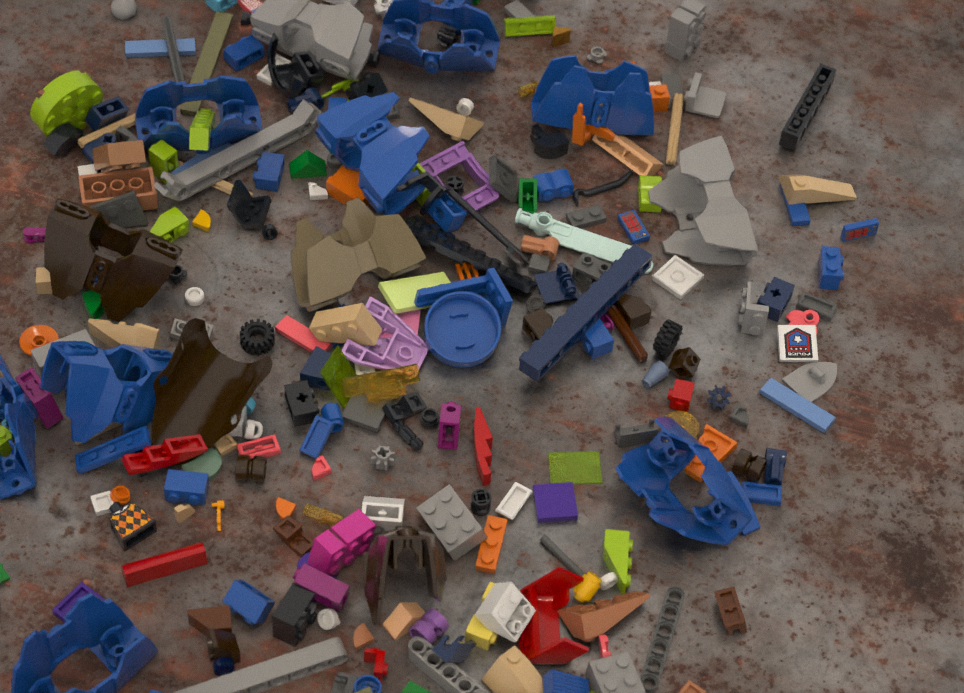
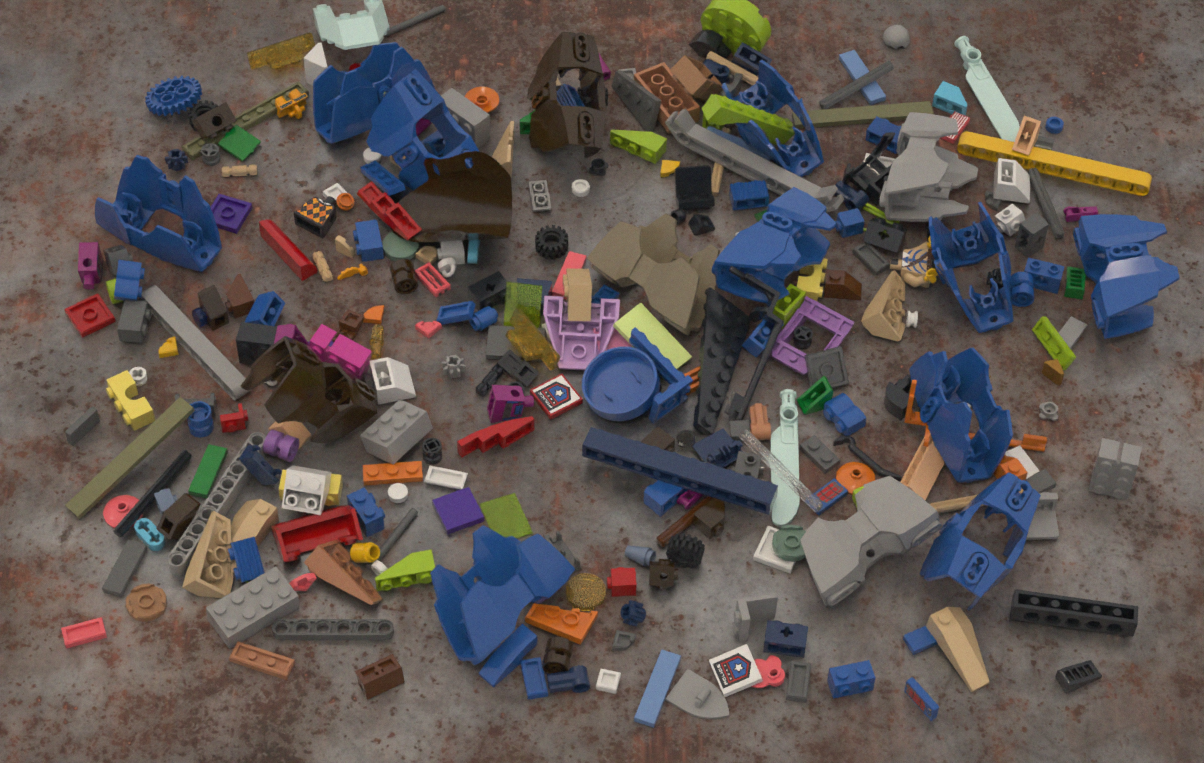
camera: 75 degrees right, 0 degrees up
nougat tile [353,623,374,651] -> none
none -> tan axle [222,164,257,177]
none -> tan axle [313,251,333,282]
none -> blue brick [347,487,385,537]
none -> white tile [363,148,381,164]
none -> white tile [388,483,408,503]
none -> tile [530,374,583,420]
none -> white tile [596,669,621,694]
none -> black slope [688,214,715,235]
none -> clear axle [739,429,823,512]
none -> sand green tile [772,524,806,562]
none -> orange dish [836,462,875,495]
none -> torso [890,236,938,288]
none -> blue piece [919,472,1041,611]
none -> black slope [1055,660,1102,694]

